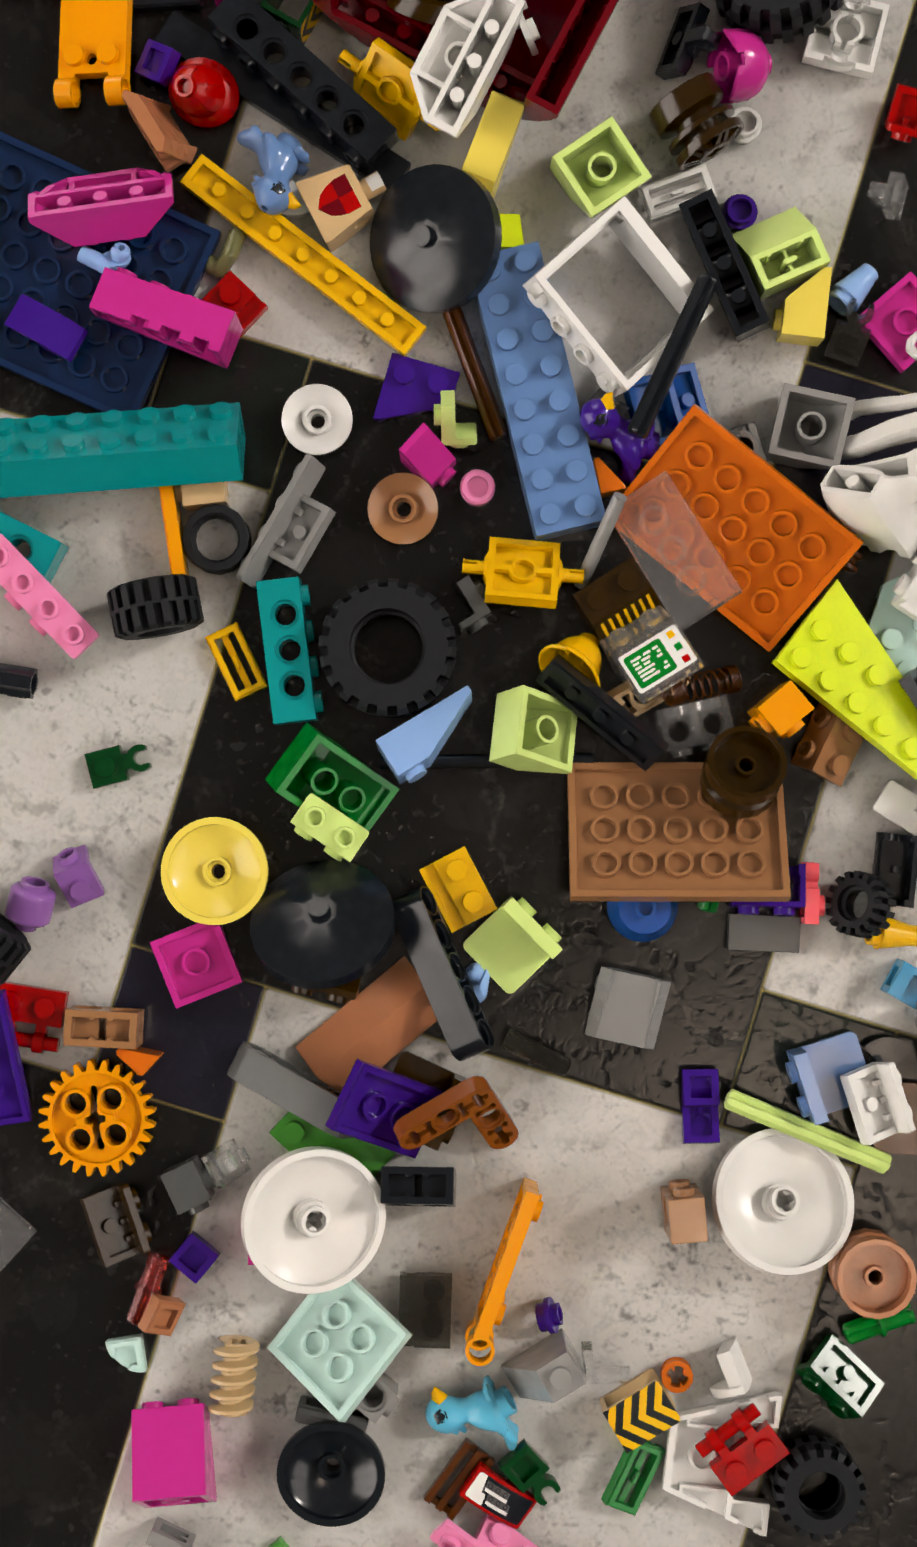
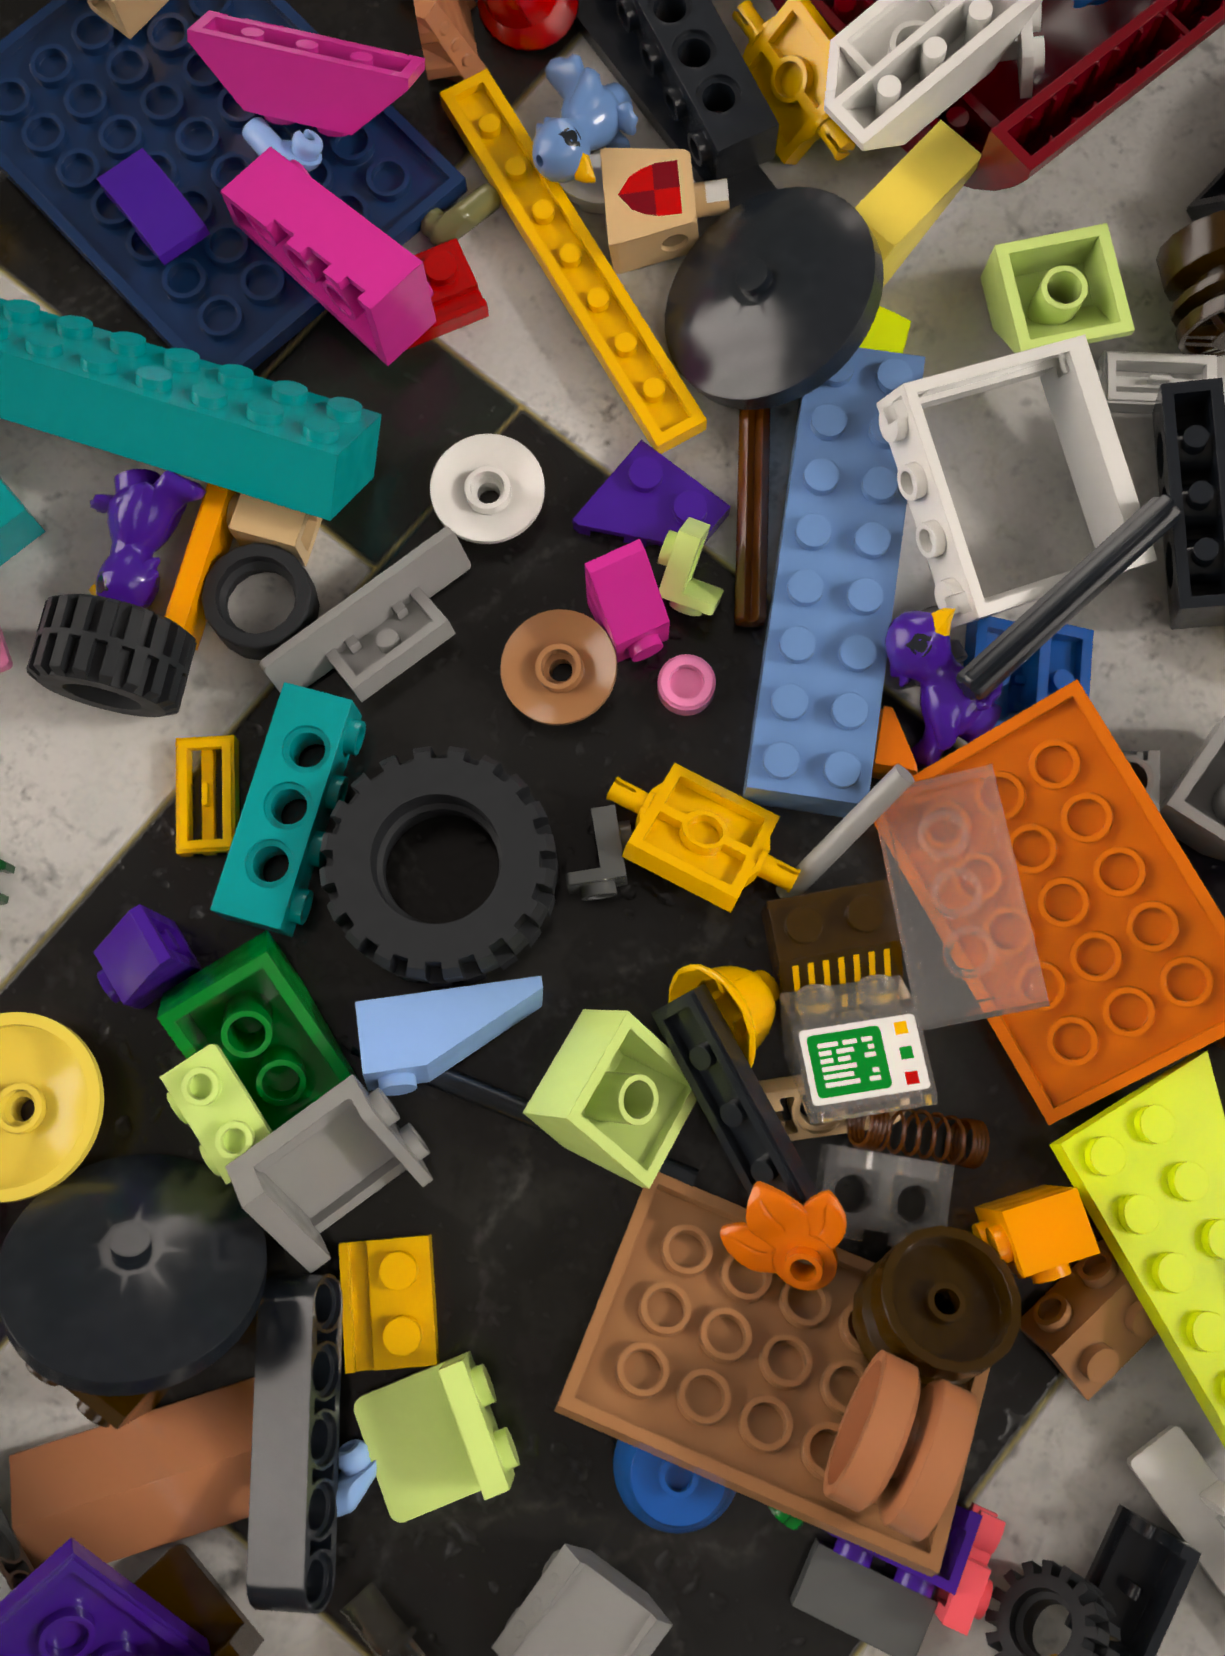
camera: 25 degrees right, 10 degrees down
none -> dark purple animal [89,469,207,609]
none -> dark purple slope [94,904,202,1009]
none -> light grey panel [225,1074,433,1274]
none -> orange plate [720,1181,847,1291]
none -> nougat wheel [823,1349,978,1542]

